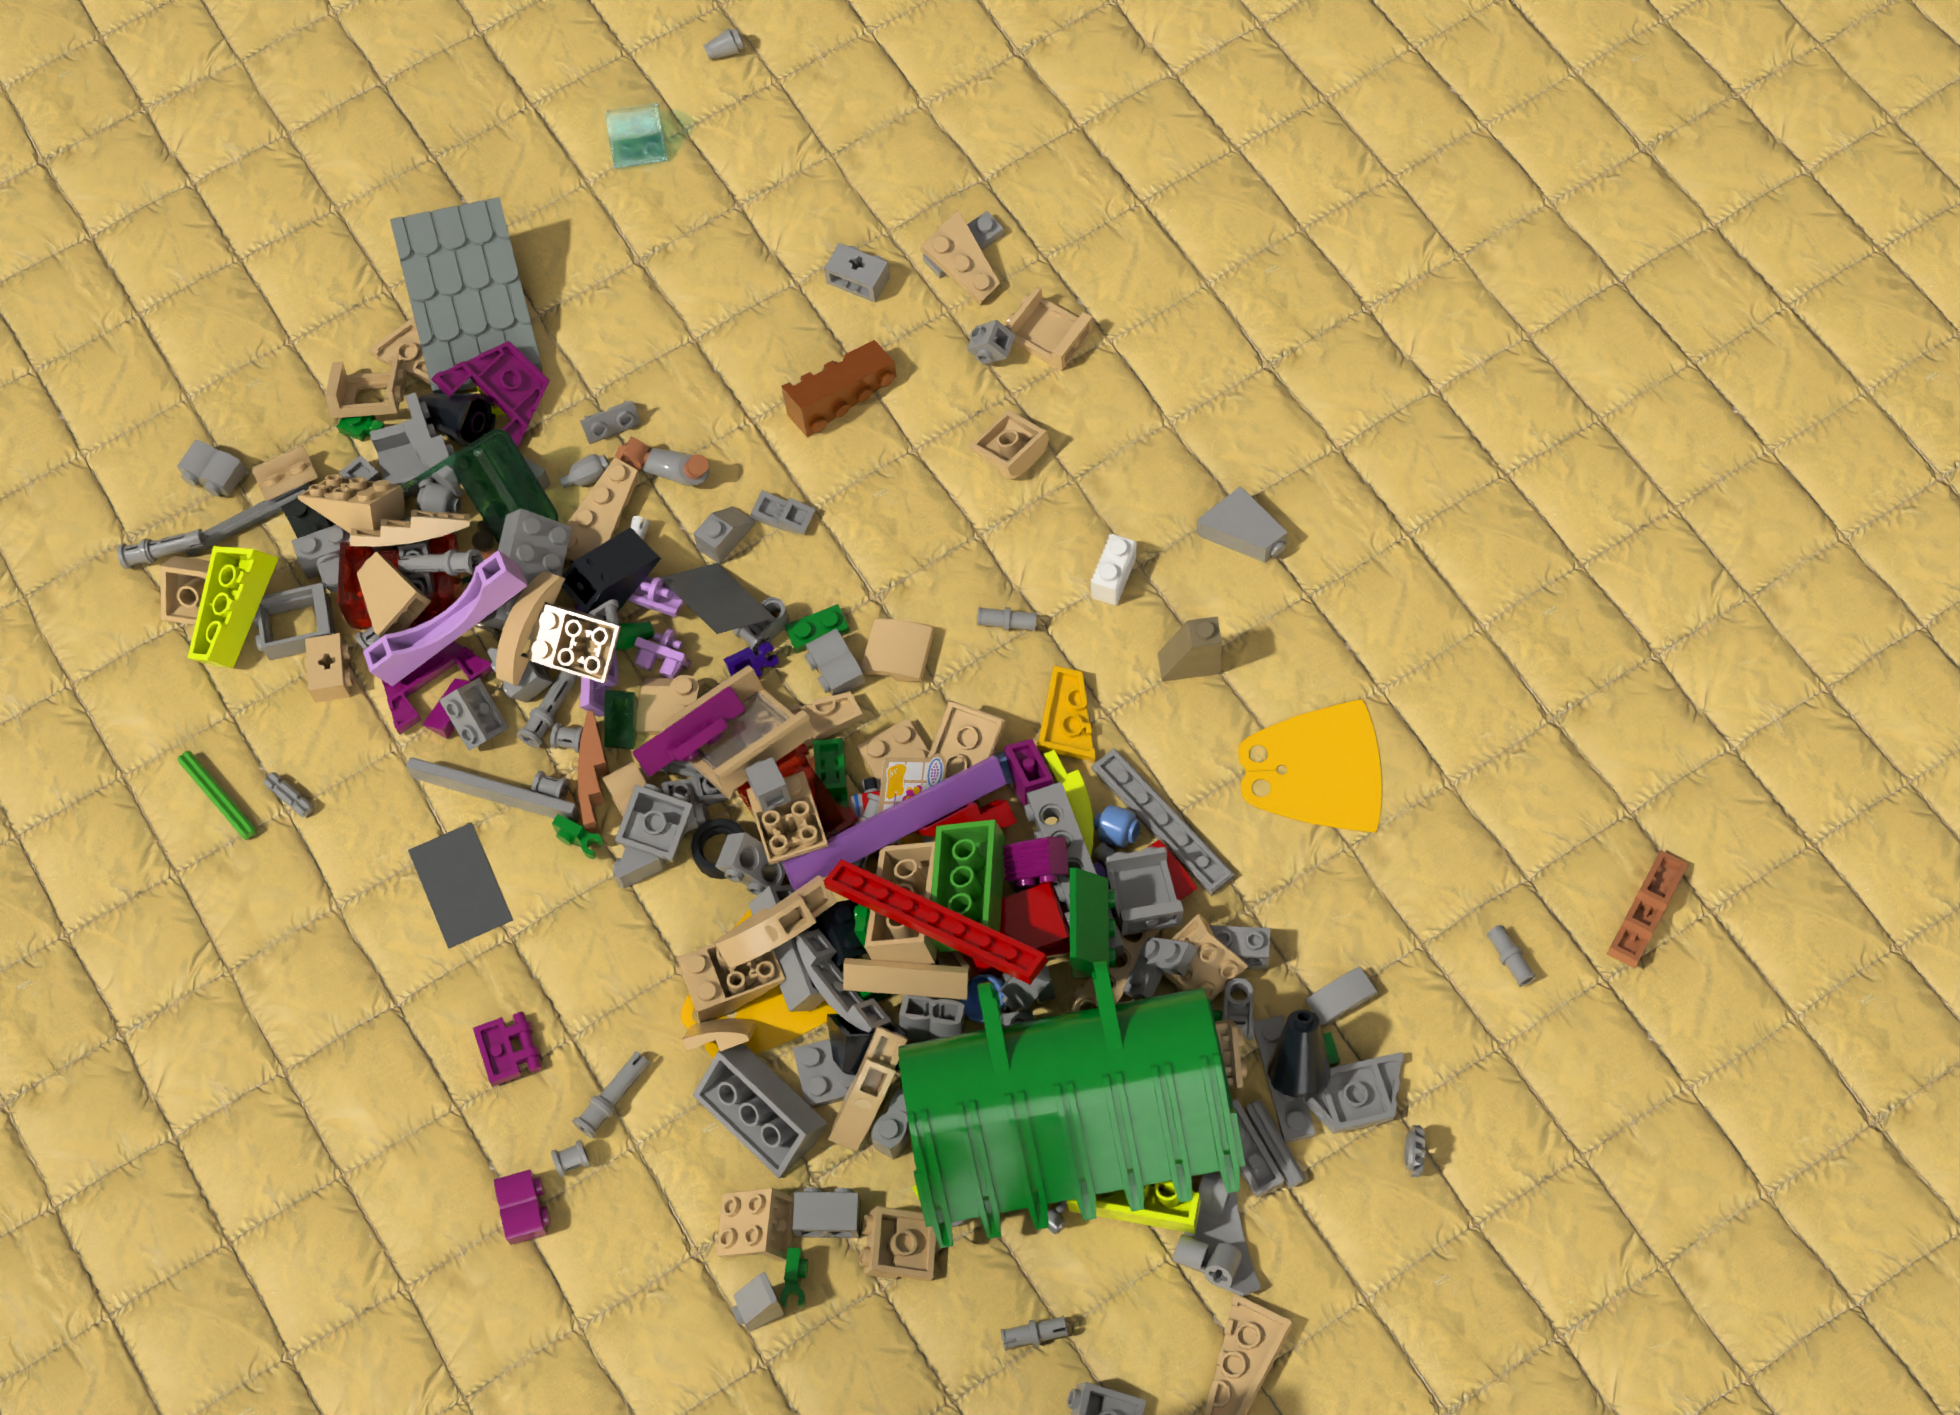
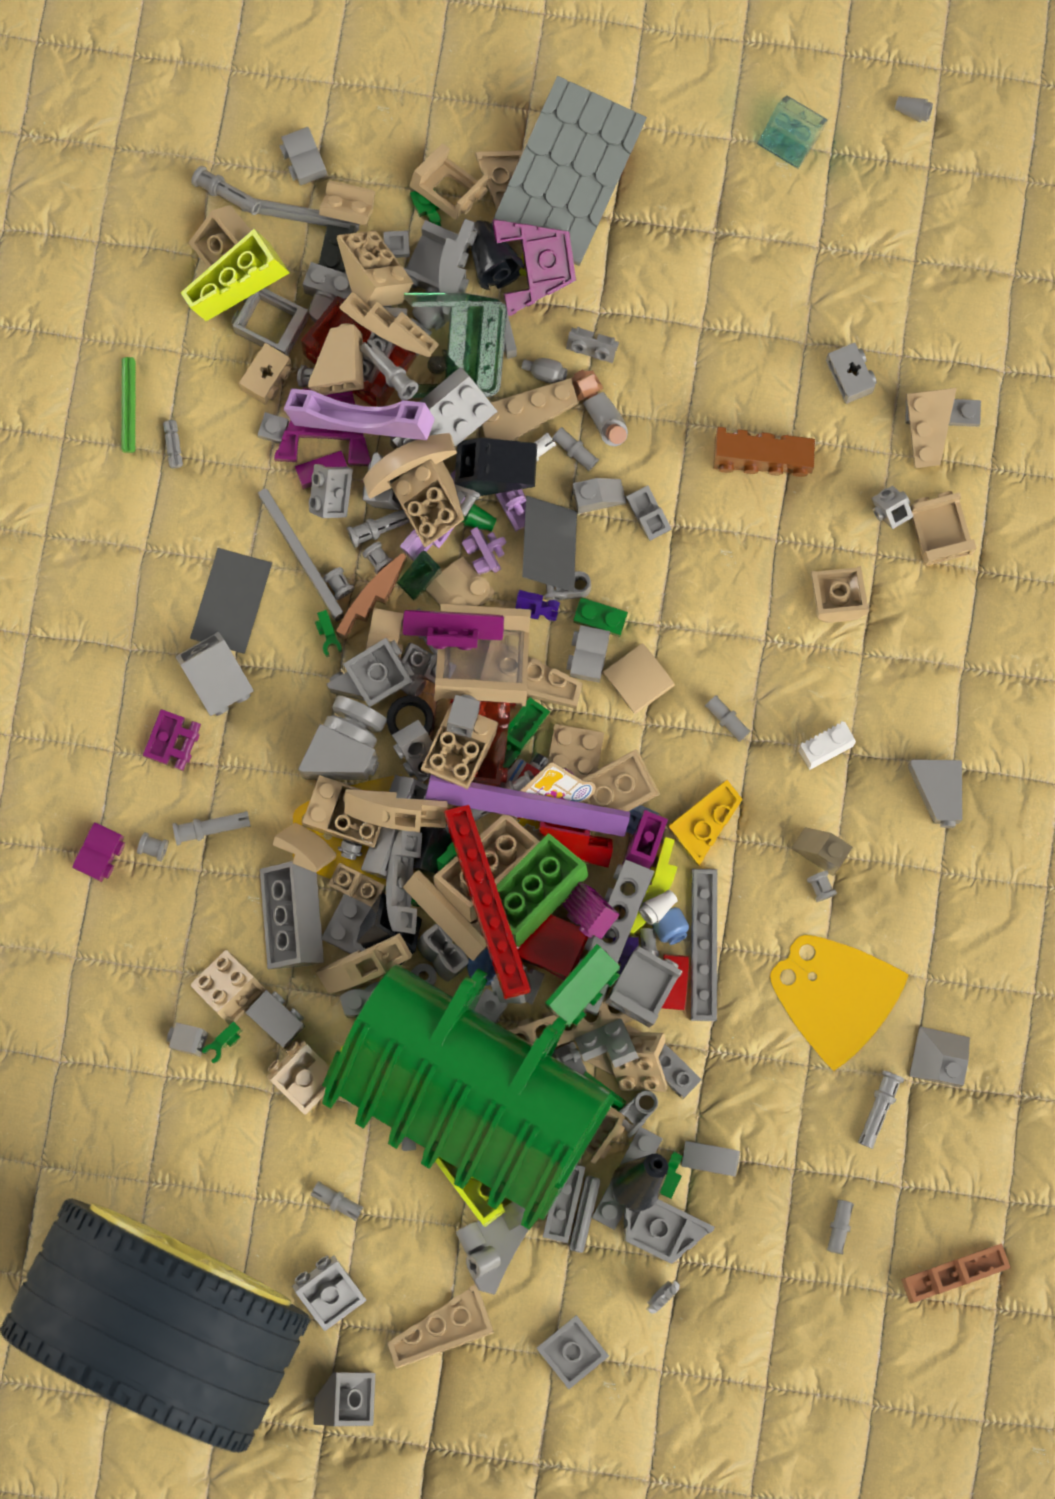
camera: 35 degrees right, 15 degrees up
none -> light grey slope [175,632,254,716]
none -> light grey plate [258,412,289,444]
none -> light grey slope [298,724,379,780]
none -> light grey wheel [323,696,387,748]
none -> tan slope [328,863,386,907]
none -> light grey plate [338,840,362,860]
none -> light grey plate [536,1315,609,1389]
none -> light grey pin [552,427,599,471]
none -> white cone [639,890,678,925]
none -> light grey bush [807,870,837,902]
none -> light grey pin [858,1070,905,1149]
none -> light grey slope [909,1027,970,1088]

